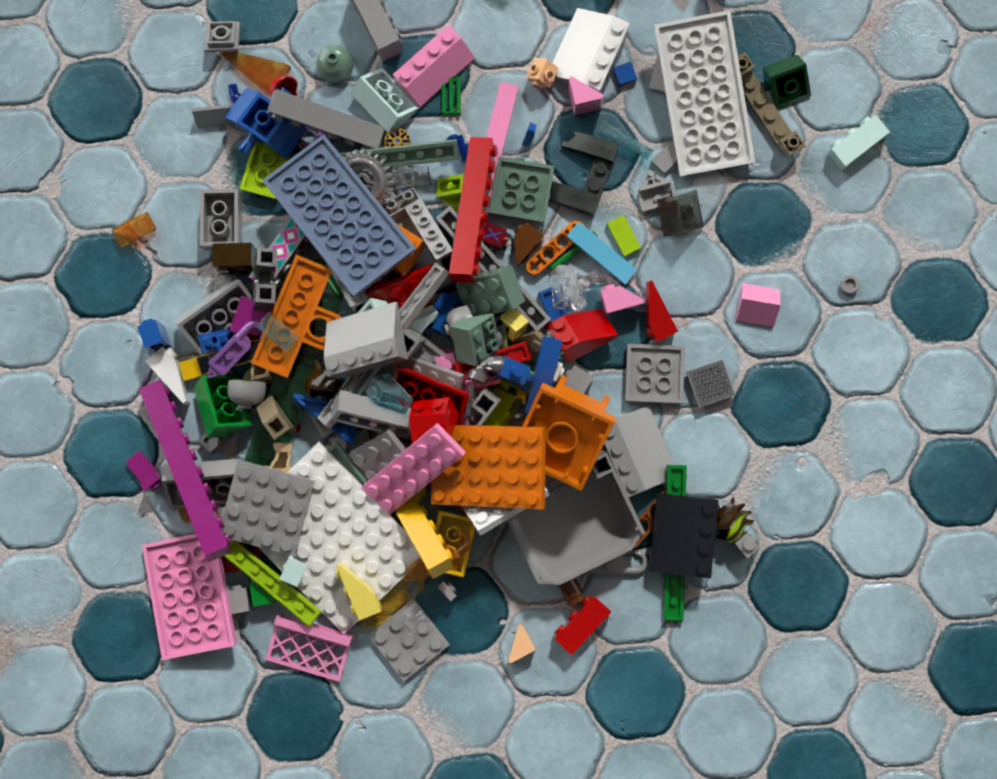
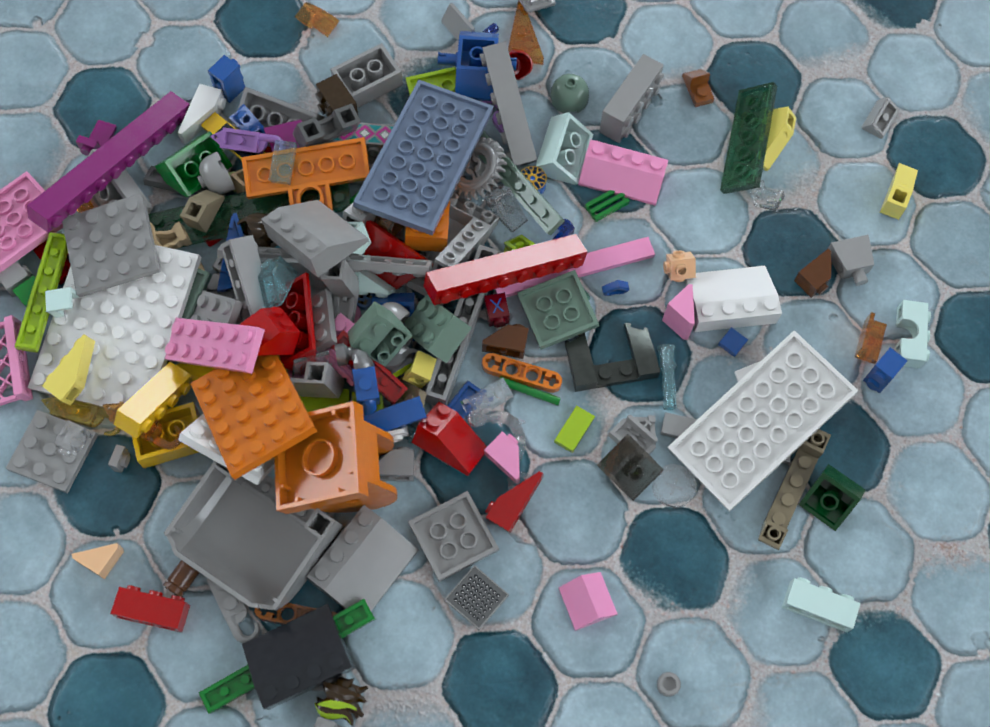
camera: 50 degrees right, 15 degrees down
medium azure tile [566,222,637,285] -> none

